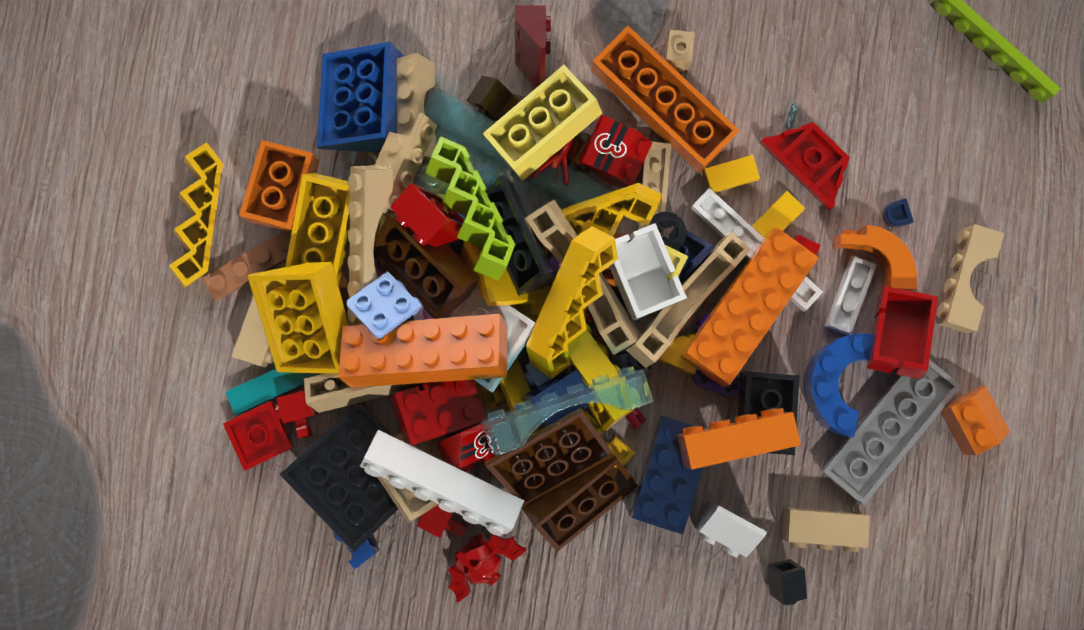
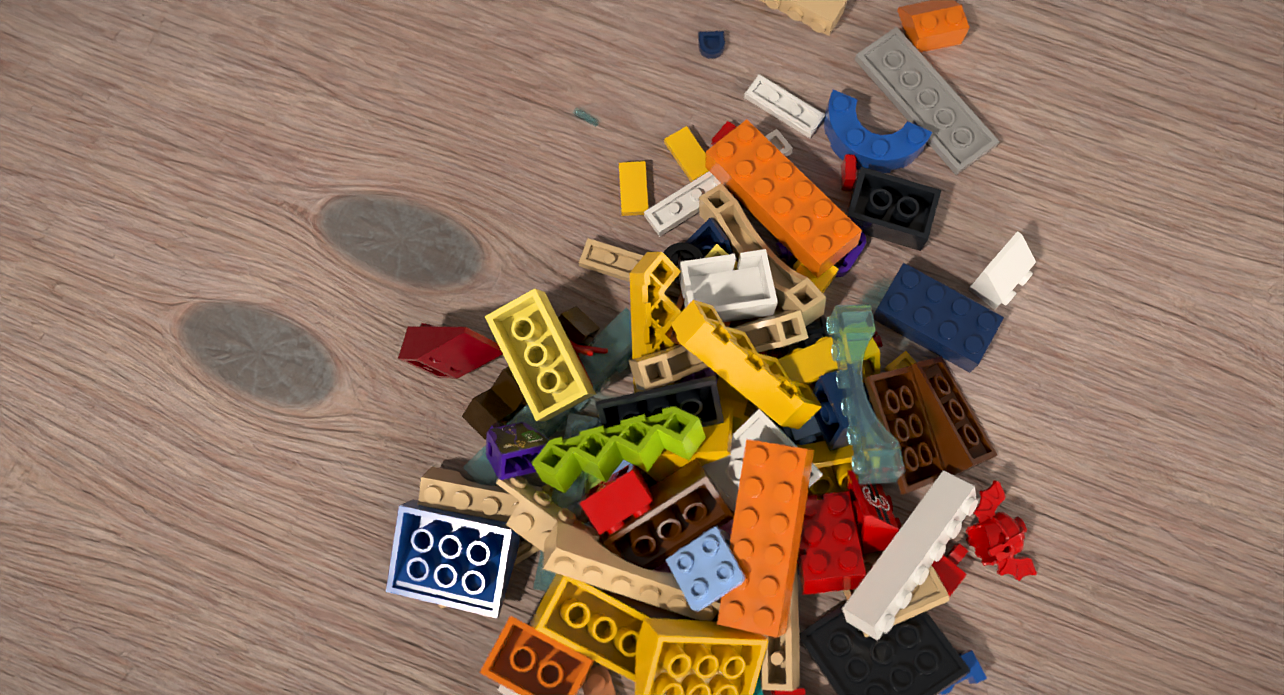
camera: 75 degrees left, 10 degrees down
red slope [579,115,653,187] -> none
orange brick [591,26,740,174] -> none
tan brick [664,30,695,72] -> none
orange brick [676,408,801,470] -> none
red wing [759,122,850,210] -> none
black brick [767,559,807,605] -> none
tan brick [782,507,870,552] -> none
orange arch [833,225,917,291] -> none
red piece [866,286,938,379] -> none
none -> torso [486,422,549,480]
none -> red tile [841,154,856,191]

